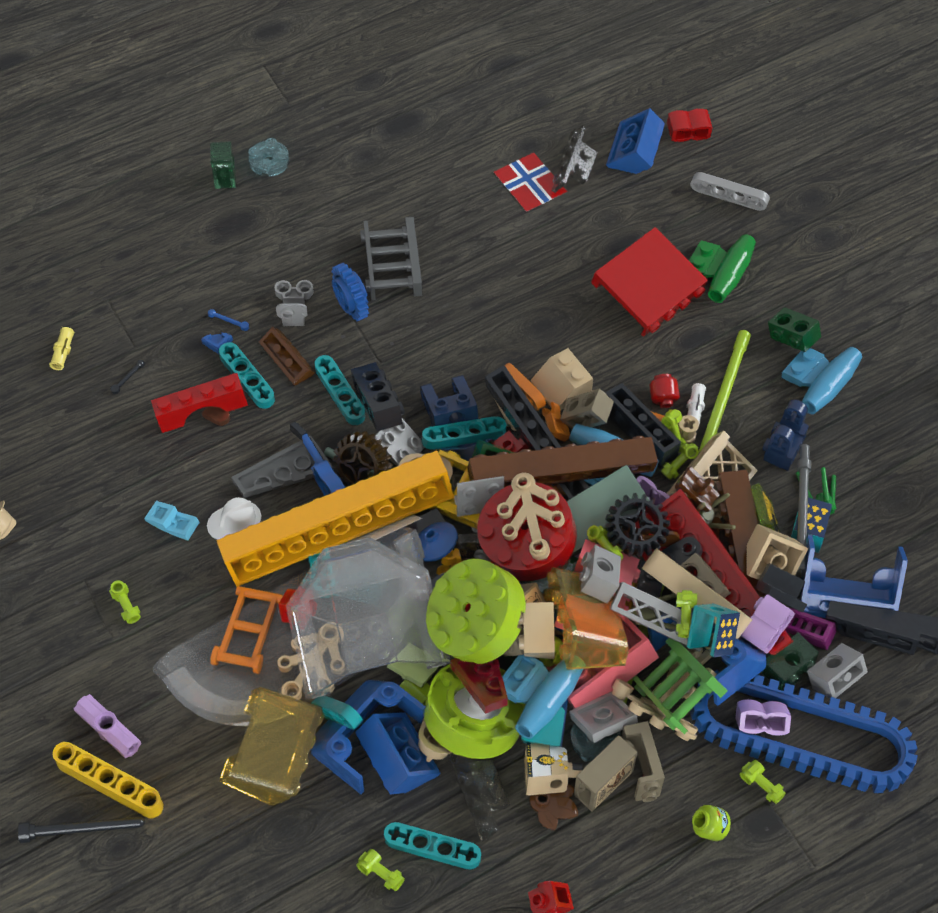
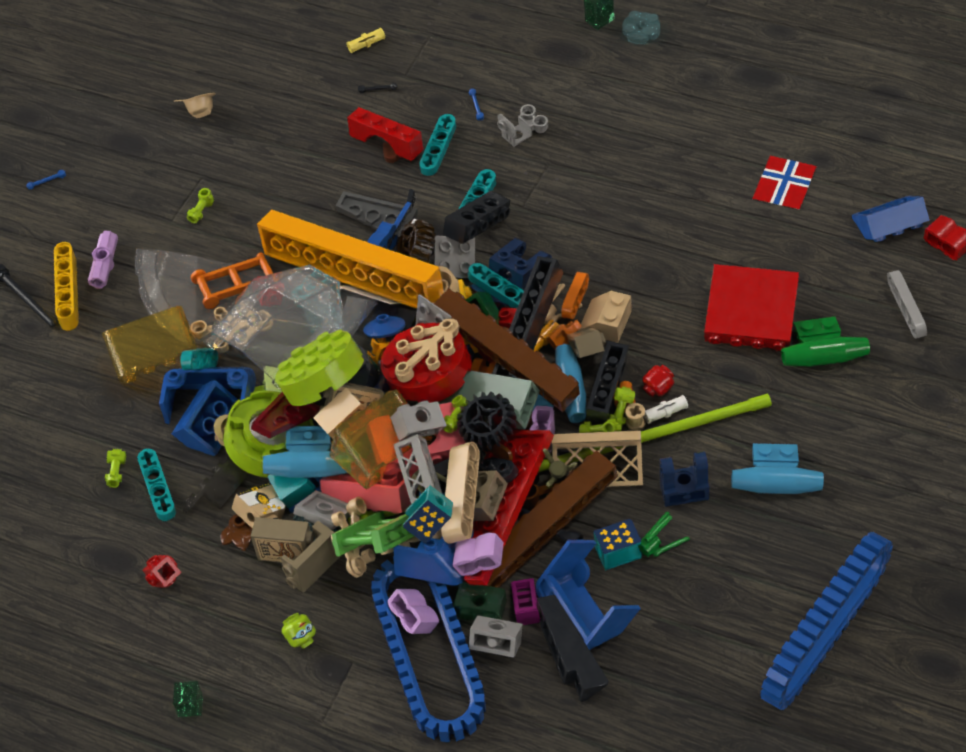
camera: 60 degrees right, 5 degrees down
medium azure slope [144,501,200,541] -> none
blue tile [201,333,233,354] -> none
white piece [207,497,261,540] -> none
reddish brown slope [258,326,316,386] -> none
blue gear [331,262,369,321] -> none
dark grey fence [360,217,422,300] -> none
clear smoke bracket [551,125,597,193] -> none
reddish brown hips [675,467,719,512] -> none
lime bar [676,590,697,638] -> none
lime bar [740,760,786,804] -> none
tan slope [747,524,808,580] -> none
clear neon green tile [751,483,780,533] -> none
black panel [755,563,807,613] -> none
dark green brick [768,307,821,352] -> none
dark grey bar [797,444,812,569] -> none

